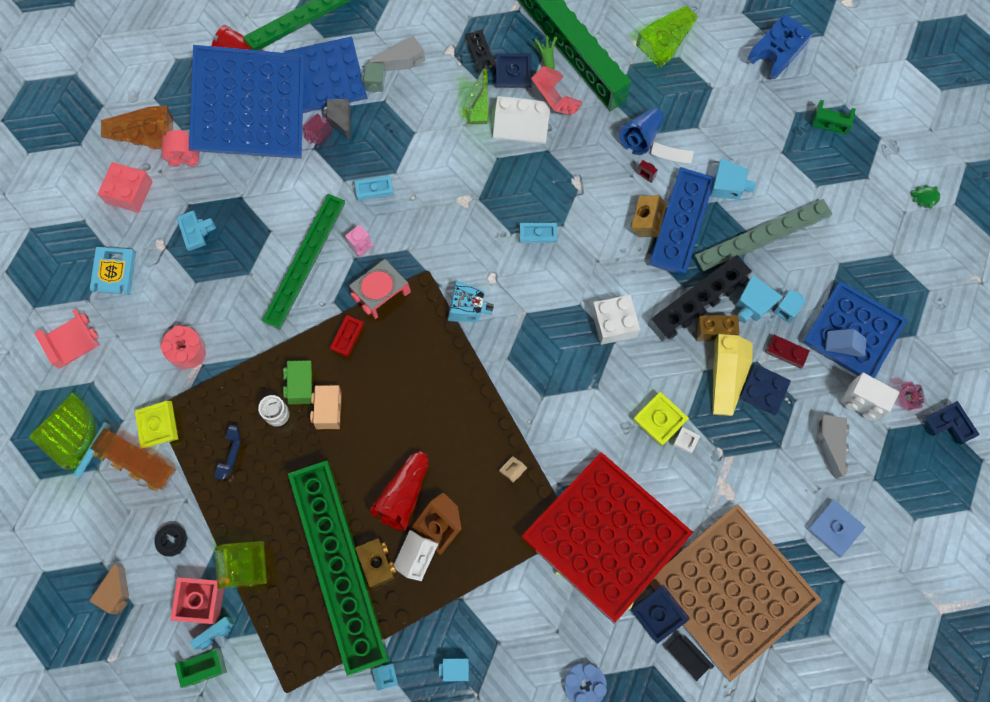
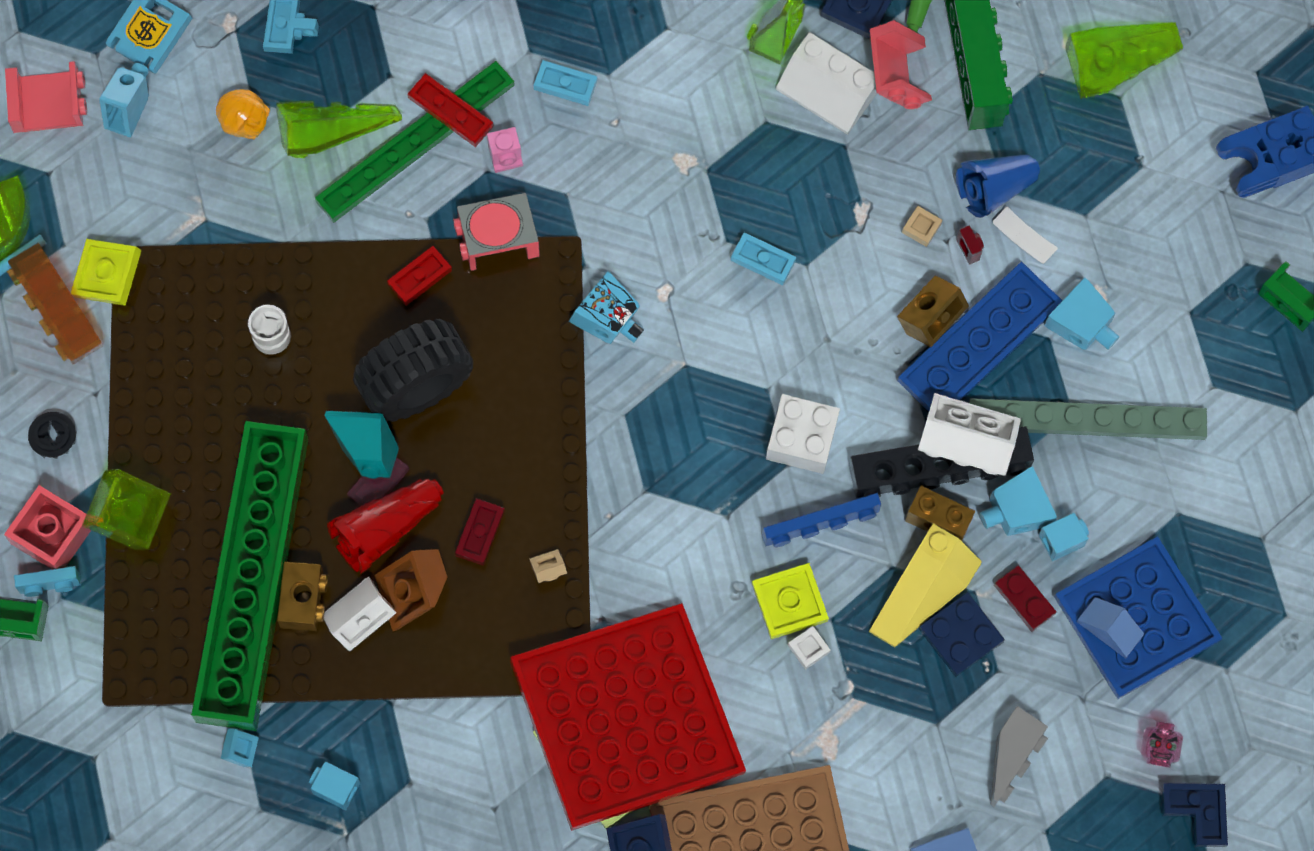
camera: 25 degrees right, 0 degrees up
coral brick [160,325,206,370] -> none
dark blue bar [215,425,242,480] -> none
bright green brick [283,361,312,405] -> none
light nougat brick [310,386,342,429] -> none
white brick [840,373,900,421] -> none
none -> medium azure torso [99,63,149,138]
none -> light orange hair [216,89,270,140]
none -> clear neon green wedge [276,101,402,158]
none -> teal slope [325,411,399,479]
none -> clear pink plate [347,457,409,506]
none -> black tyre [353,319,473,422]
none -> red tile [407,73,494,148]
none -> dark red plate [455,498,505,566]
none -> blue plate [762,493,881,548]
none -> tan plate [902,206,943,247]
none -> white slope [918,393,1021,476]

